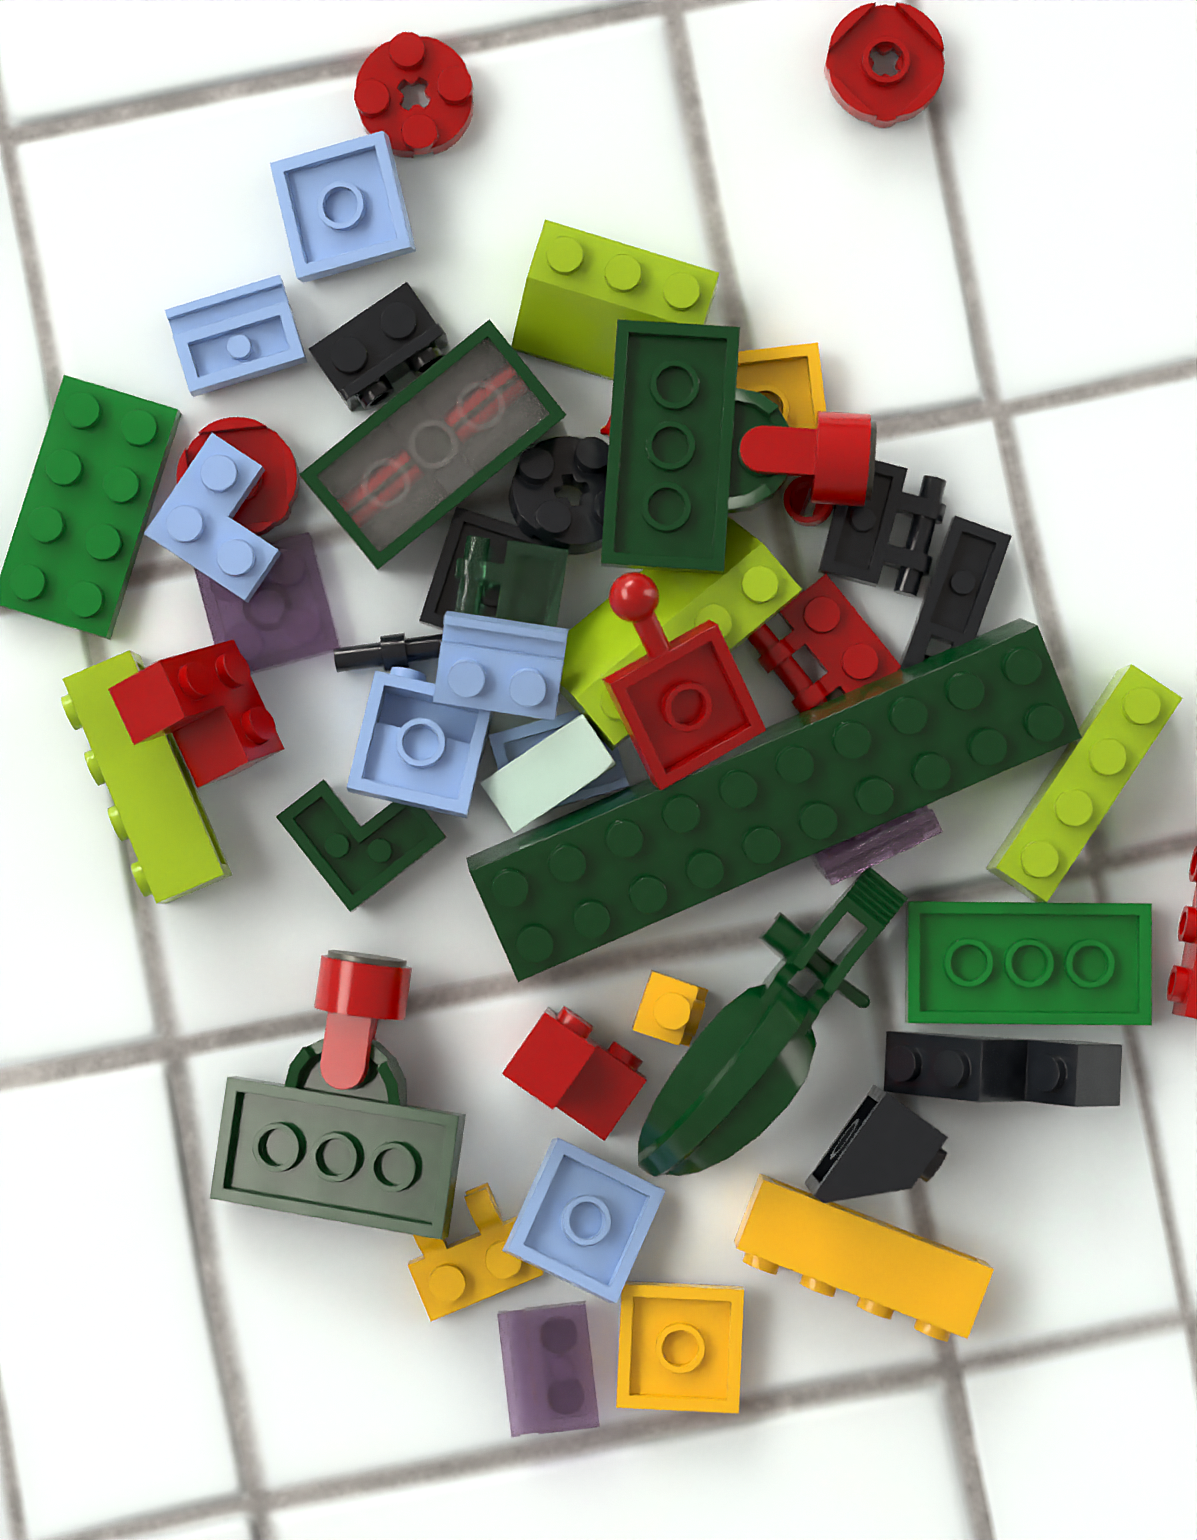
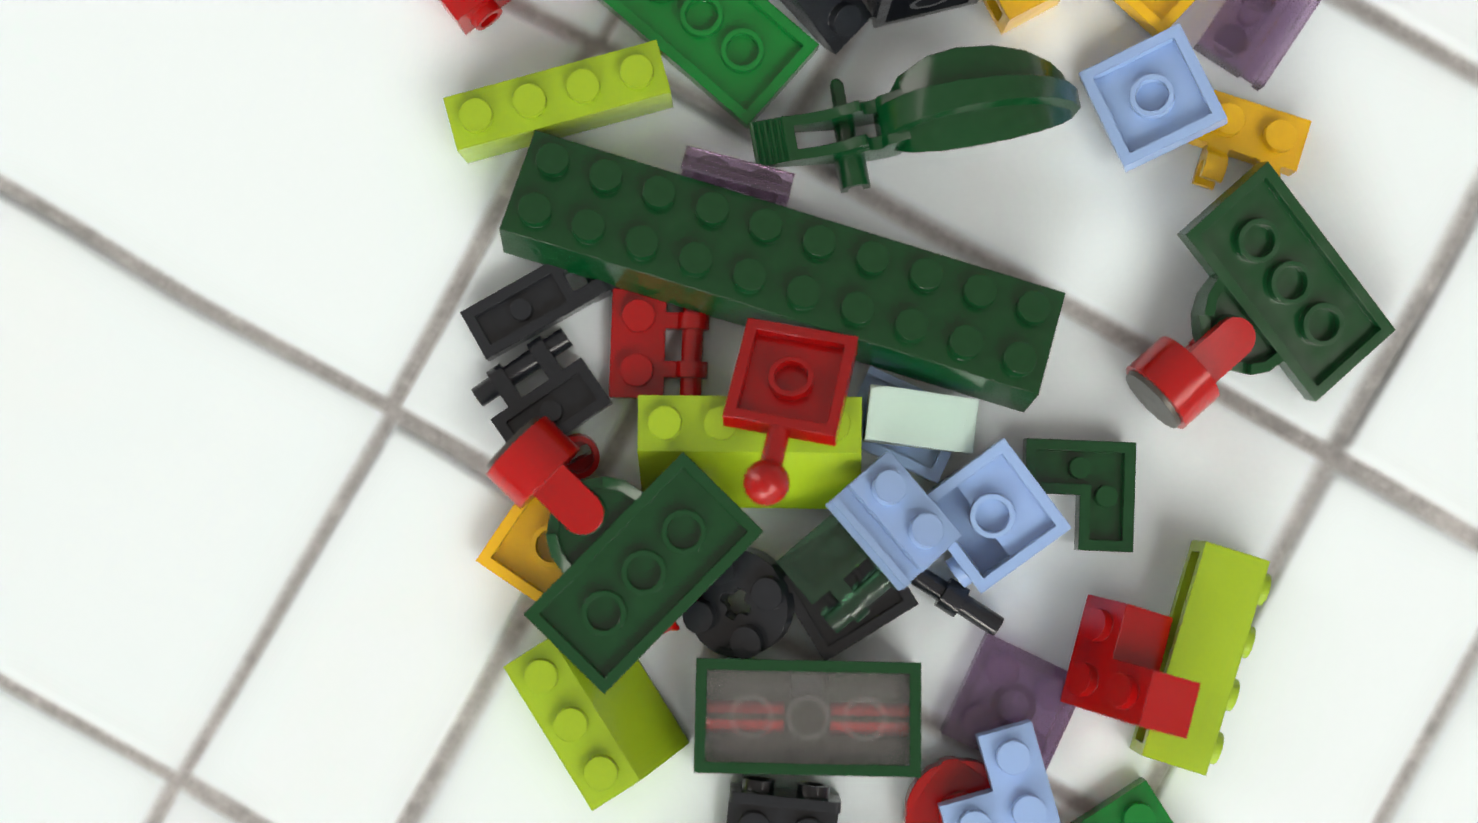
camera: 140 degrees left, 0 degrees up
red brick [502,1006,647,1141] -> none
yellow brick [632,970,708,1047] -> none
red plate [824,2,945,128] -> none

